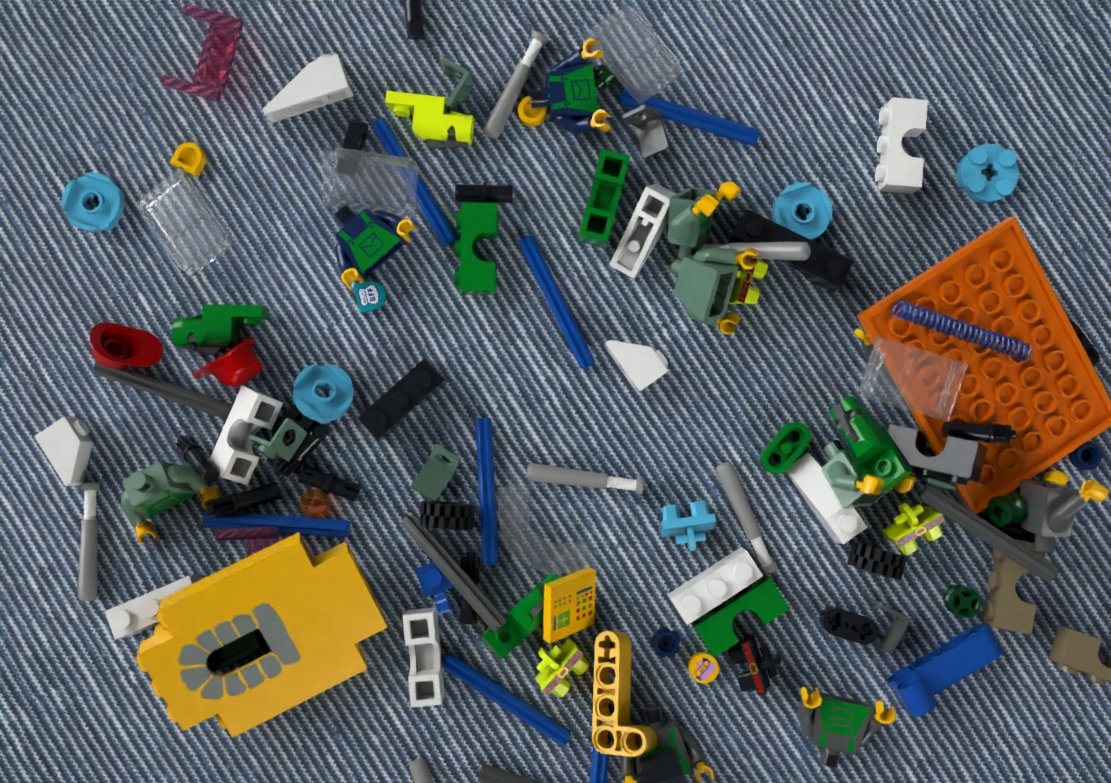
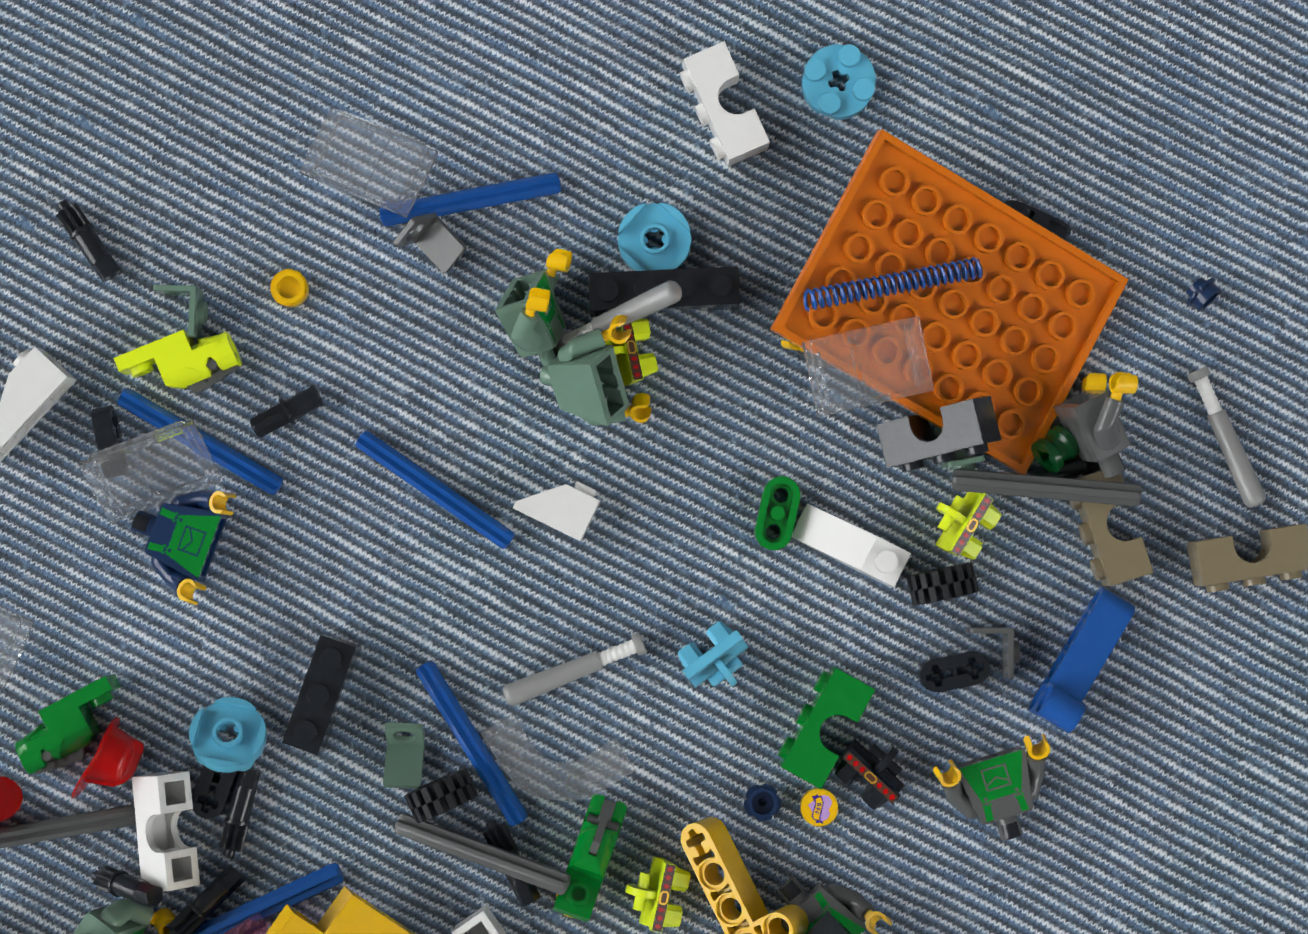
camera: 35 degrees left, 0 degrees up
sand green bracket [248,418,307,461] -> none
black pin [298,465,361,502] -> none
clear orange tile [300,489,332,519] -> none
tile [353,281,387,314] -> none
blue plate [415,562,453,614] -> none
green arch [454,202,499,295] -> none
light grey piece [483,31,548,139] -> none
torso [530,38,611,135] -> none
yellow tile [543,567,596,644] -> none
green arch [578,149,630,248] -> none
dark green plate [593,64,618,91] -> none
white slope [609,183,676,279] -> none
white brick [667,547,763,625] -> none
light grey piece [716,462,778,575] -> none
sand green torso [822,440,916,509] -> none
green plate [829,397,912,491] -> none
black piece [941,422,1017,444] -> none
dark green wheel [943,585,981,618] -> none
dark blue plate [1070,441,1102,470] -> none

